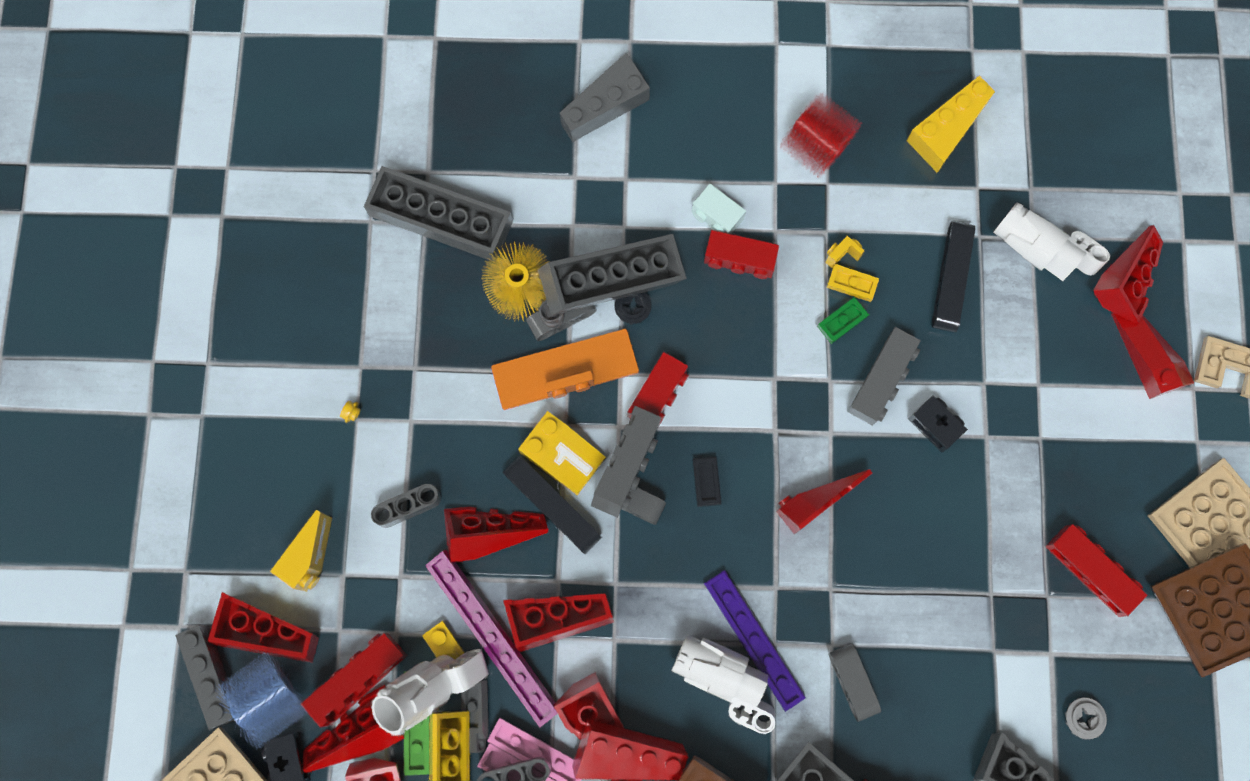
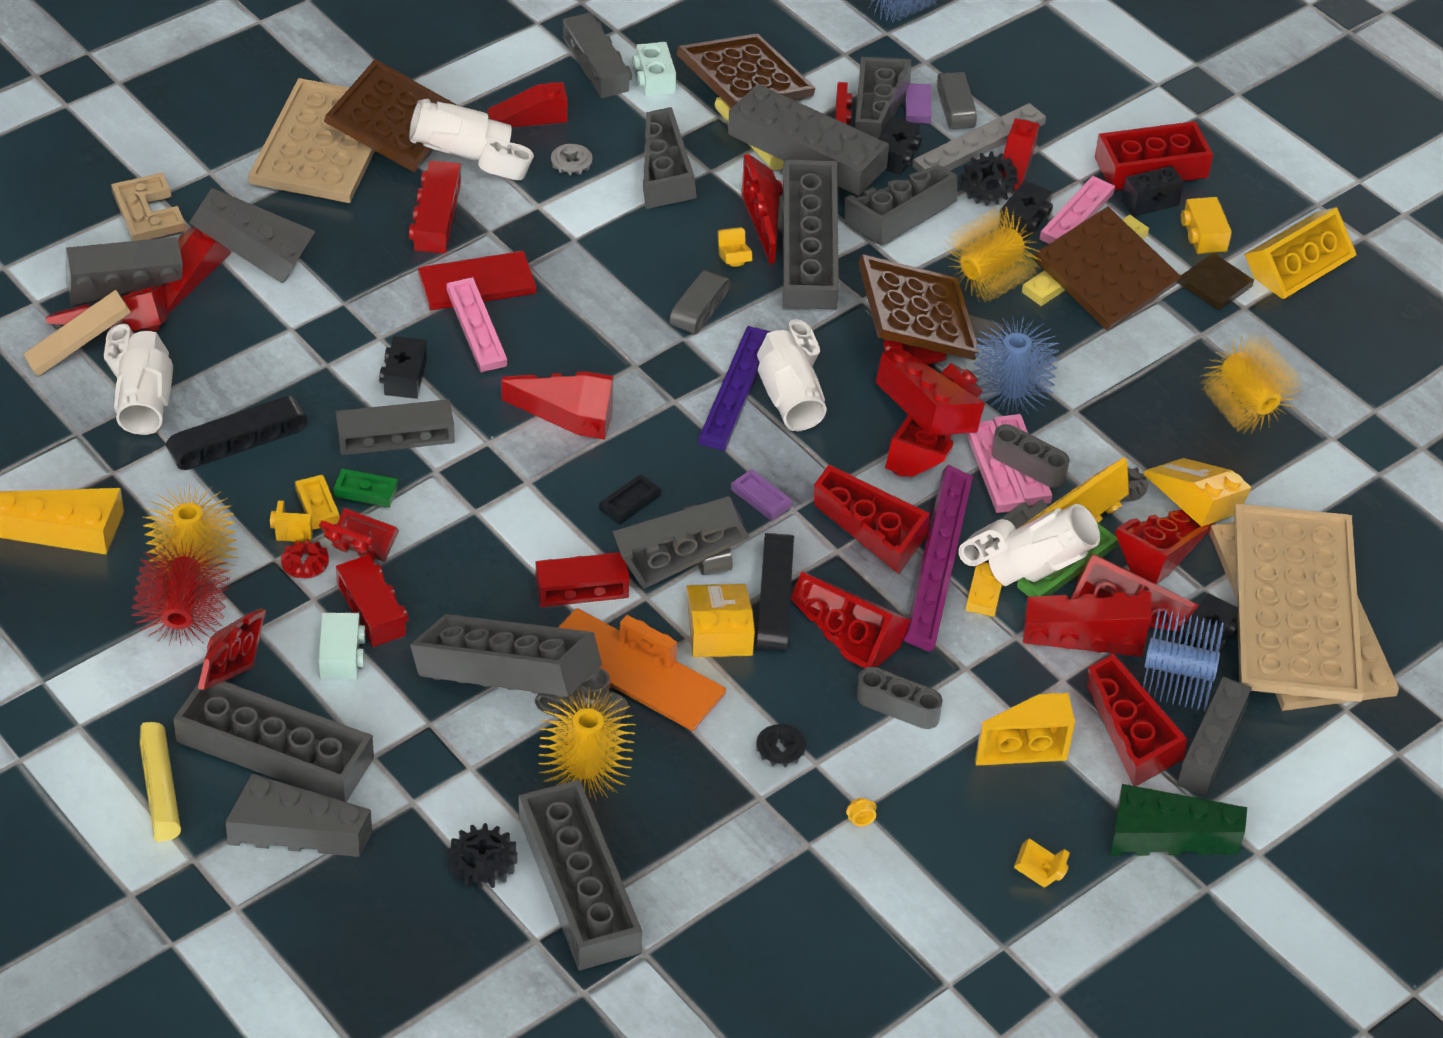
camera: 135 degrees left, 30 degrees down
none -> tan tile [23,290,131,377]
none -> dark grey wedge [66,237,183,306]
none -> light yellow brick [140,722,181,842]
none -> yellow piece [143,484,239,586]
none -> dark grey brick [173,681,374,802]
none -> dark grey wedge [189,188,315,283]
none -> red wedge [198,608,266,690]
none -> red gear [281,538,329,578]
none -> red bracket [319,508,399,562]
none -> white piece [409,99,534,180]
none -> red tile [418,251,536,311]
none -> bright pink plate [447,277,507,373]
none -> black gear [447,823,518,889]
none -> red slope [487,82,567,128]
none -> yellow bracket [718,227,752,267]
none -> medium lavender tile [731,469,792,521]
none -> black gear [756,724,806,768]
none -> yellow bracket [1014,838,1070,888]
none -> dark green wedge [1110,784,1248,856]

